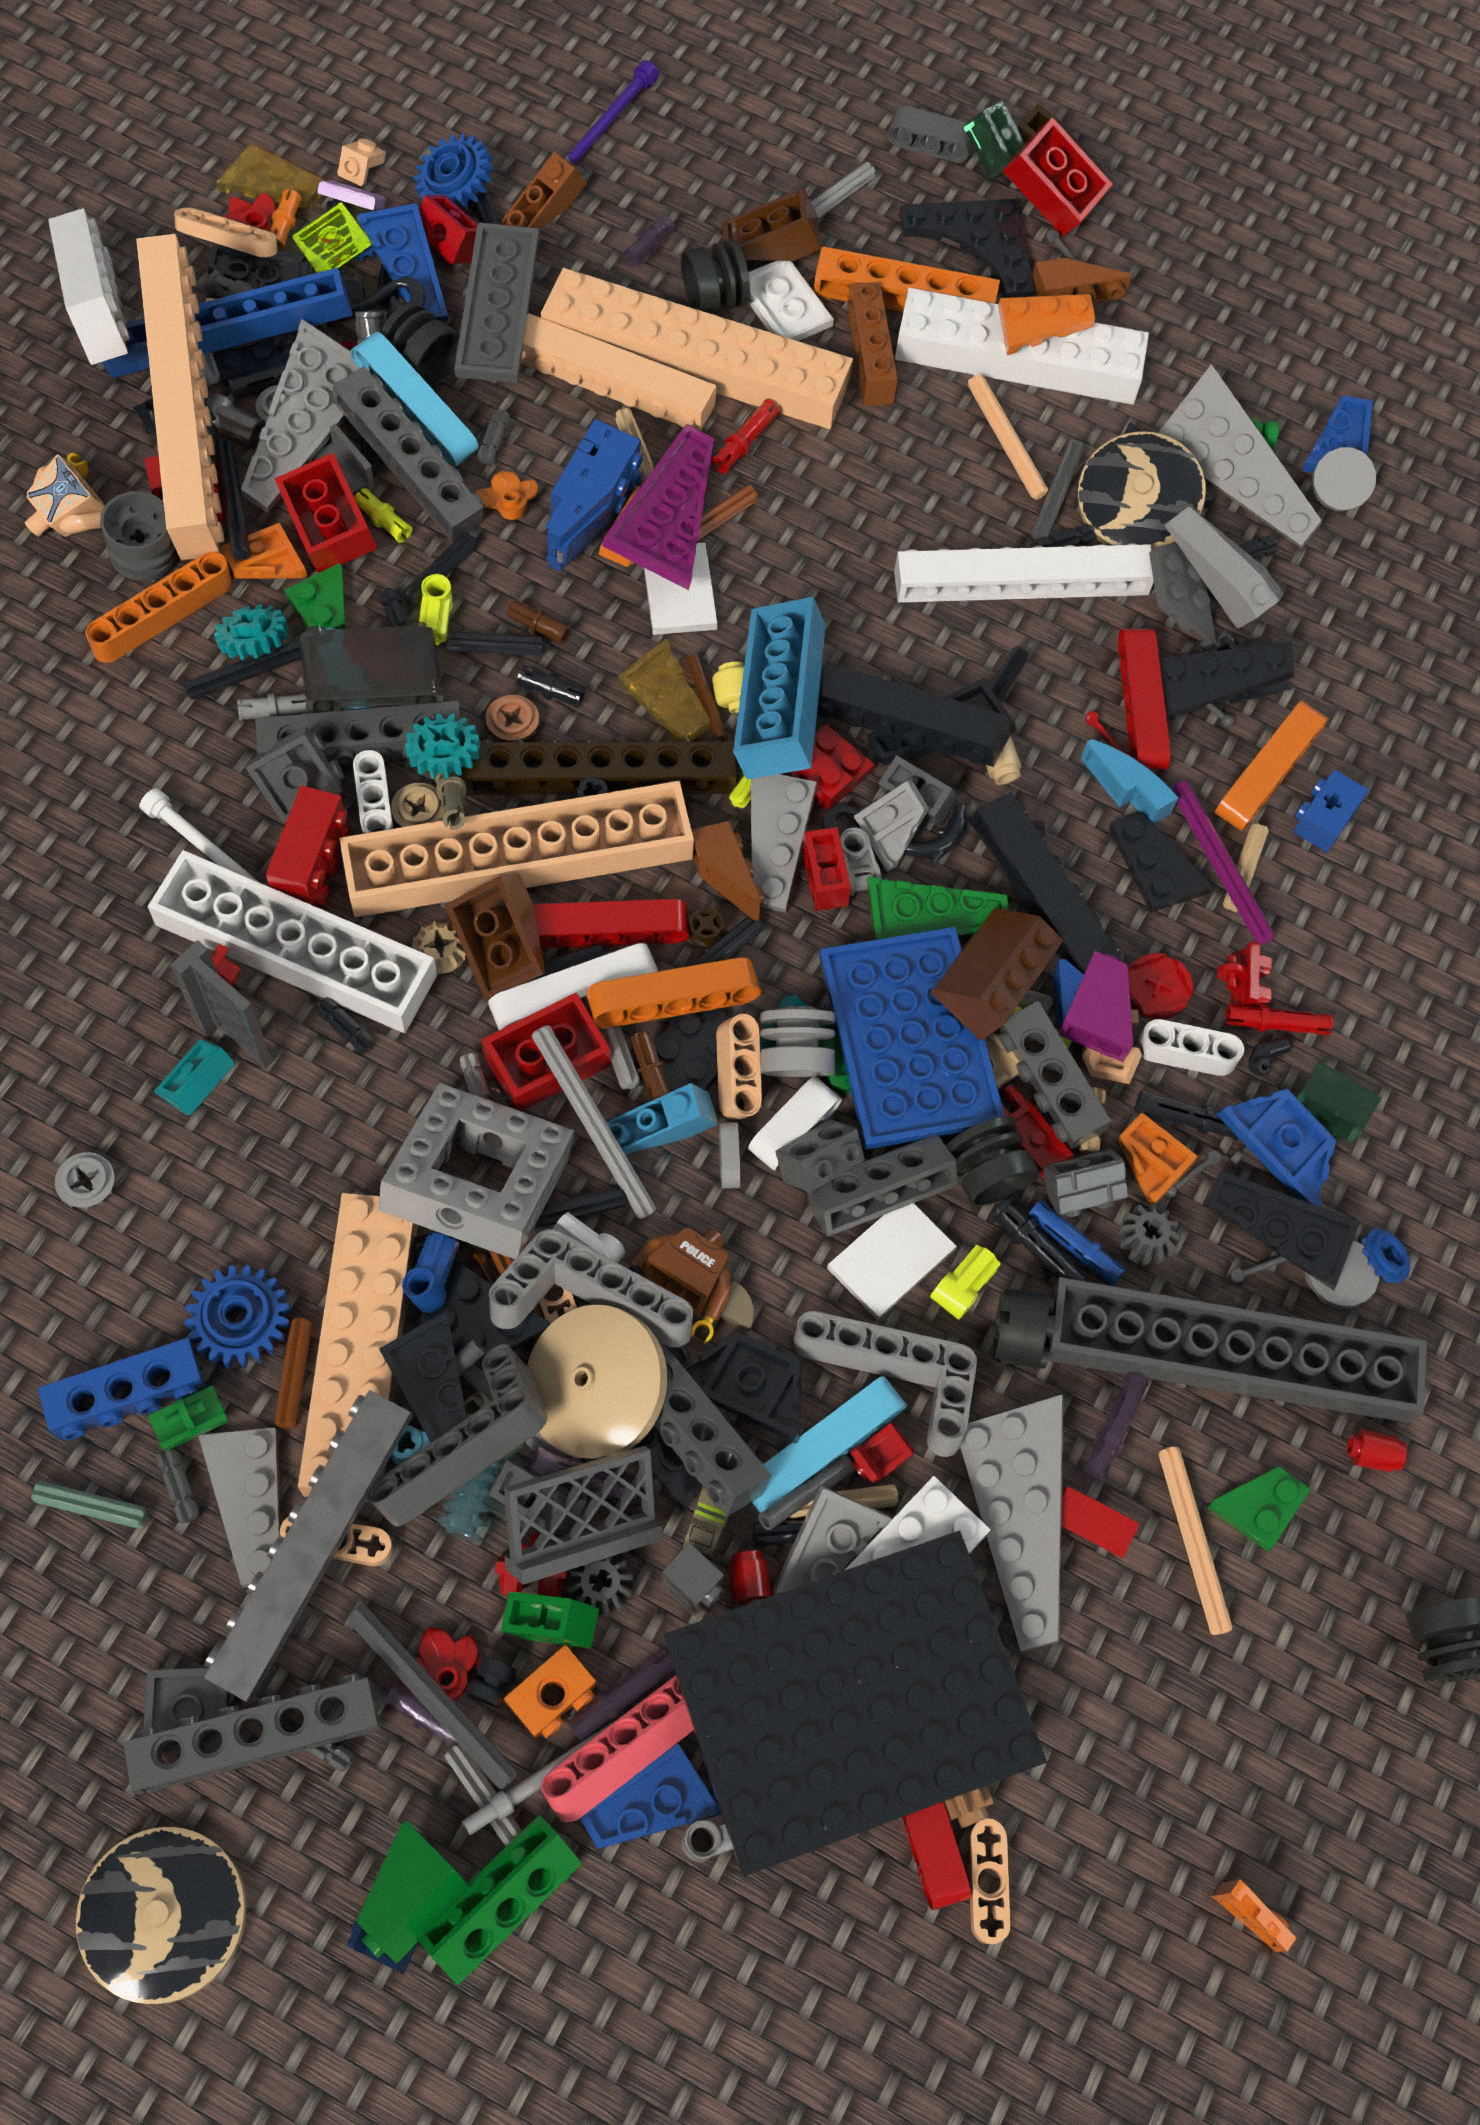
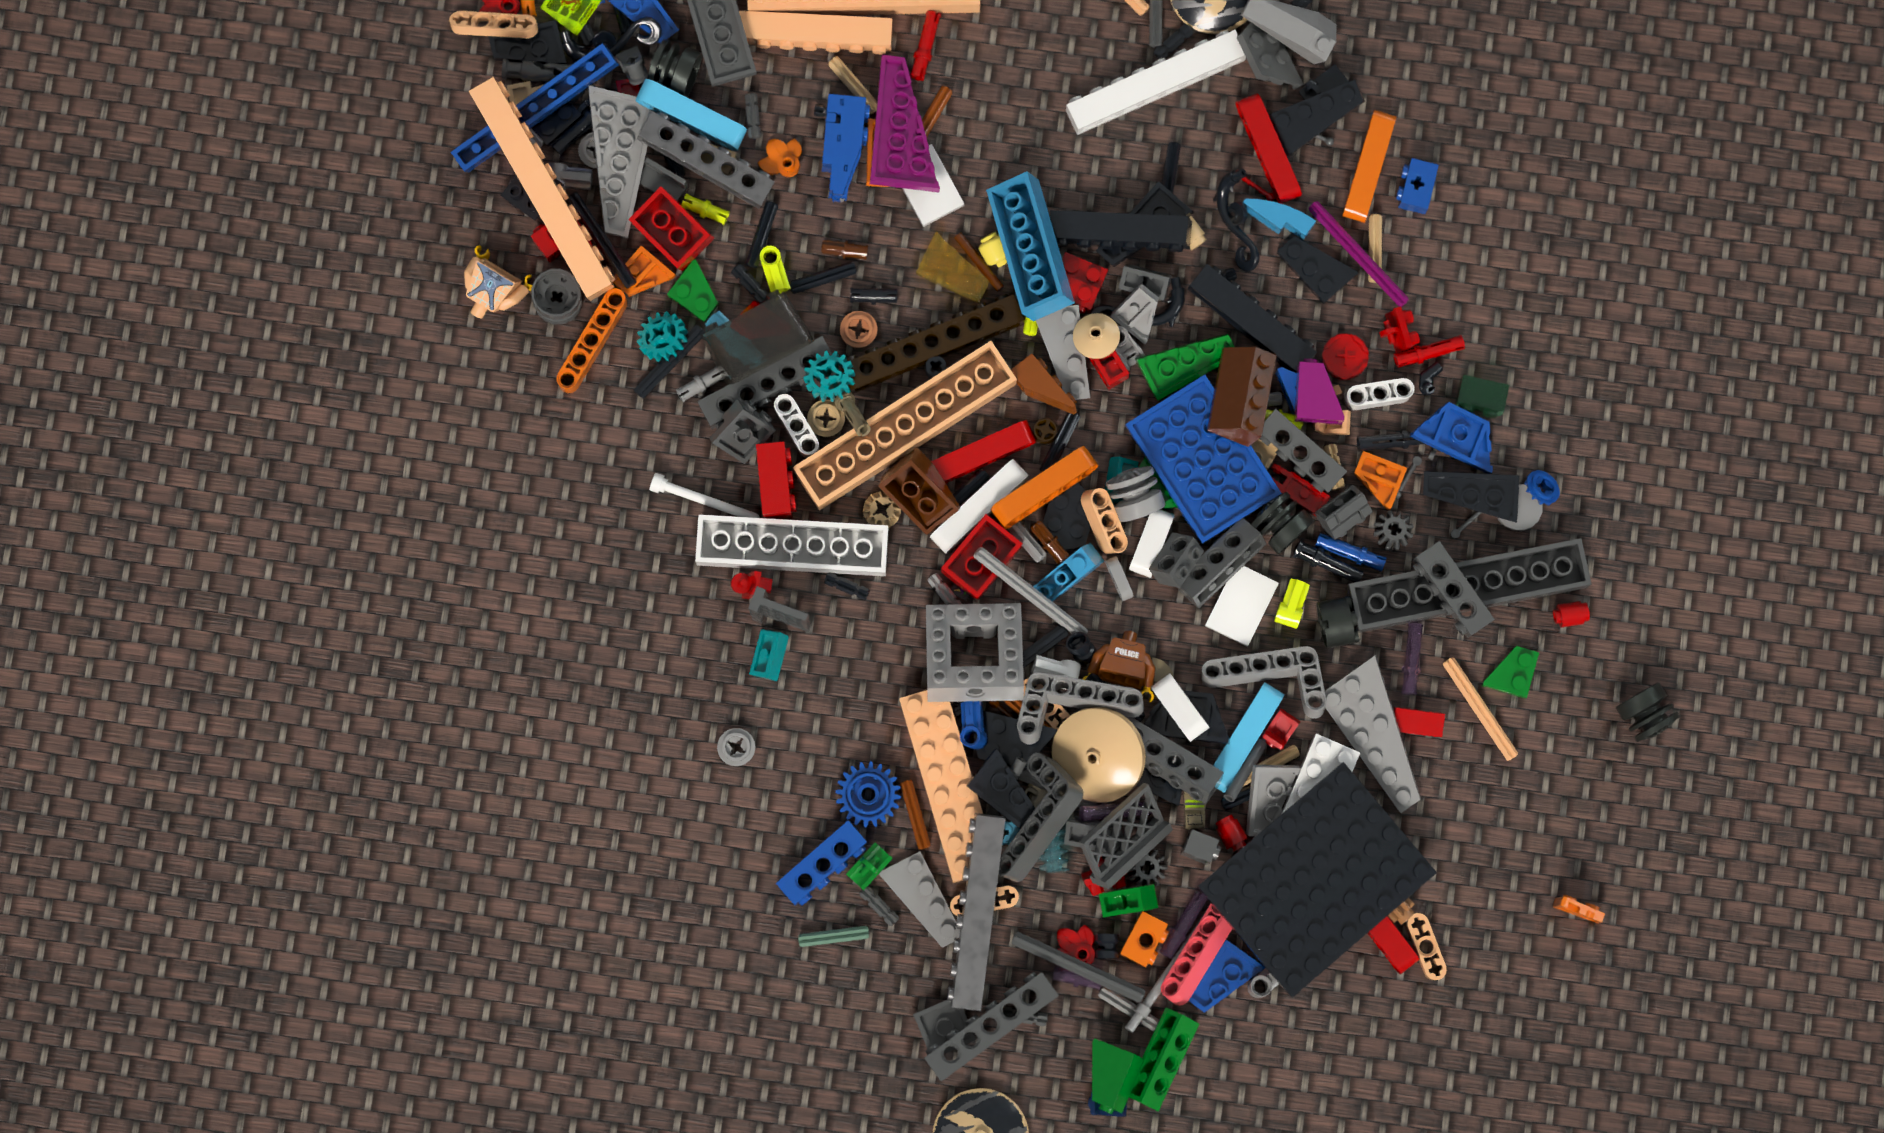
camera: 15 degrees left, 15 degrees up
white brick [48,208,130,365] -> none
none -> black wheel [1066,632,1097,665]
none -> tan dish [1073,313,1120,359]
none -> white beam [1151,673,1210,742]
none -> black plant [1213,169,1260,272]
none -> dark grey brick [1413,541,1495,638]

